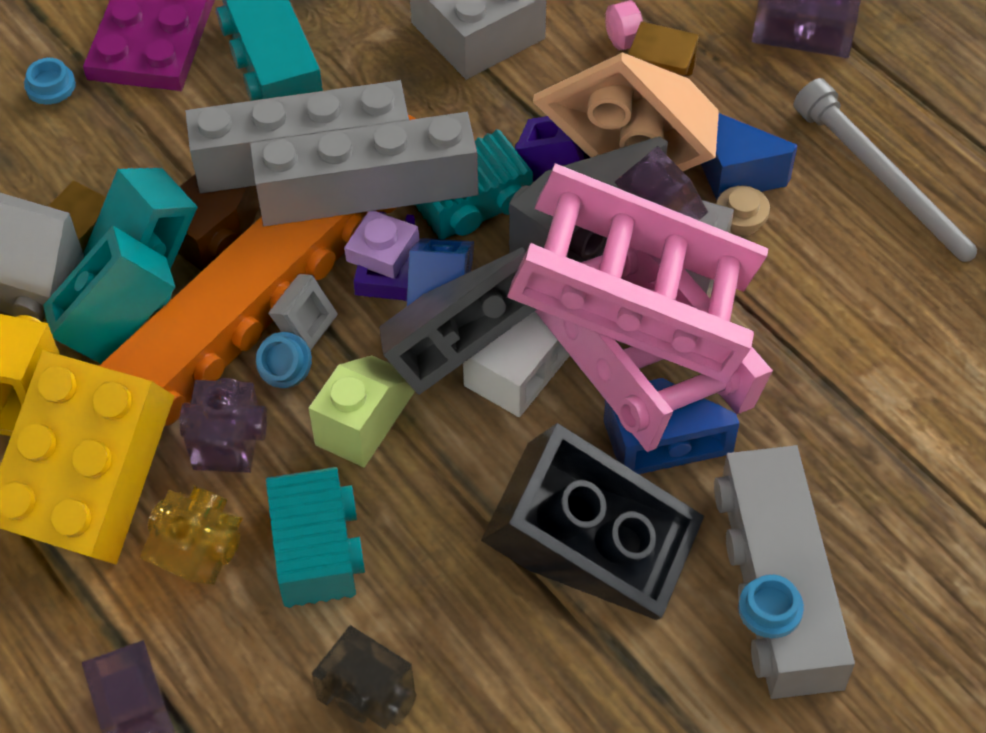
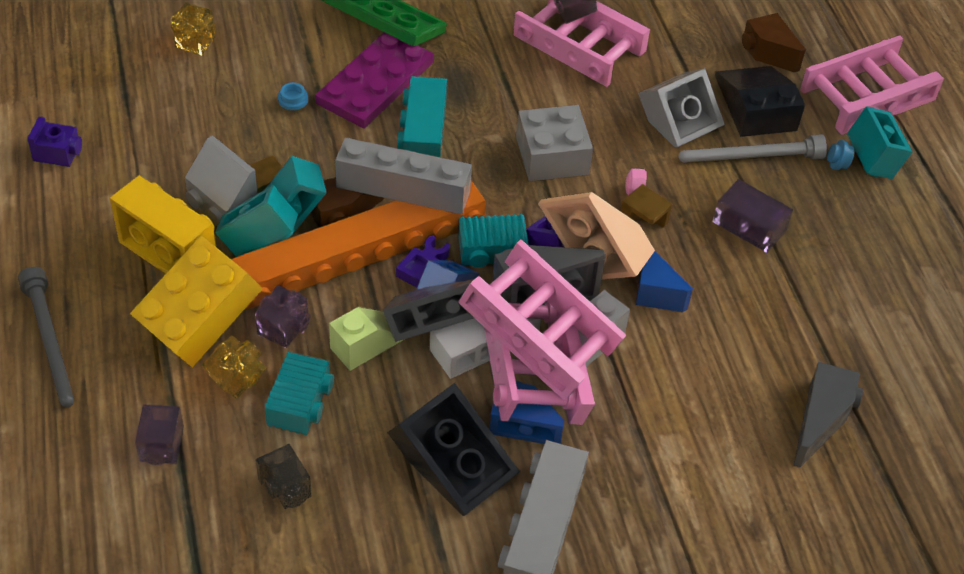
camera: 20 degrees right, 5 degrees down
light grey brick [250,112,478,226] -> none
dark azure plate [256,332,312,388] -> none
light grey tile [268,274,338,351] -> none
lavender plate [344,211,419,279] -> none
clear purple brick [614,146,708,221] -> none
tan plate [717,186,770,236] -> none
dark azure plate [738,574,804,638] -> none
light grey piece [793,78,977,262] -> none

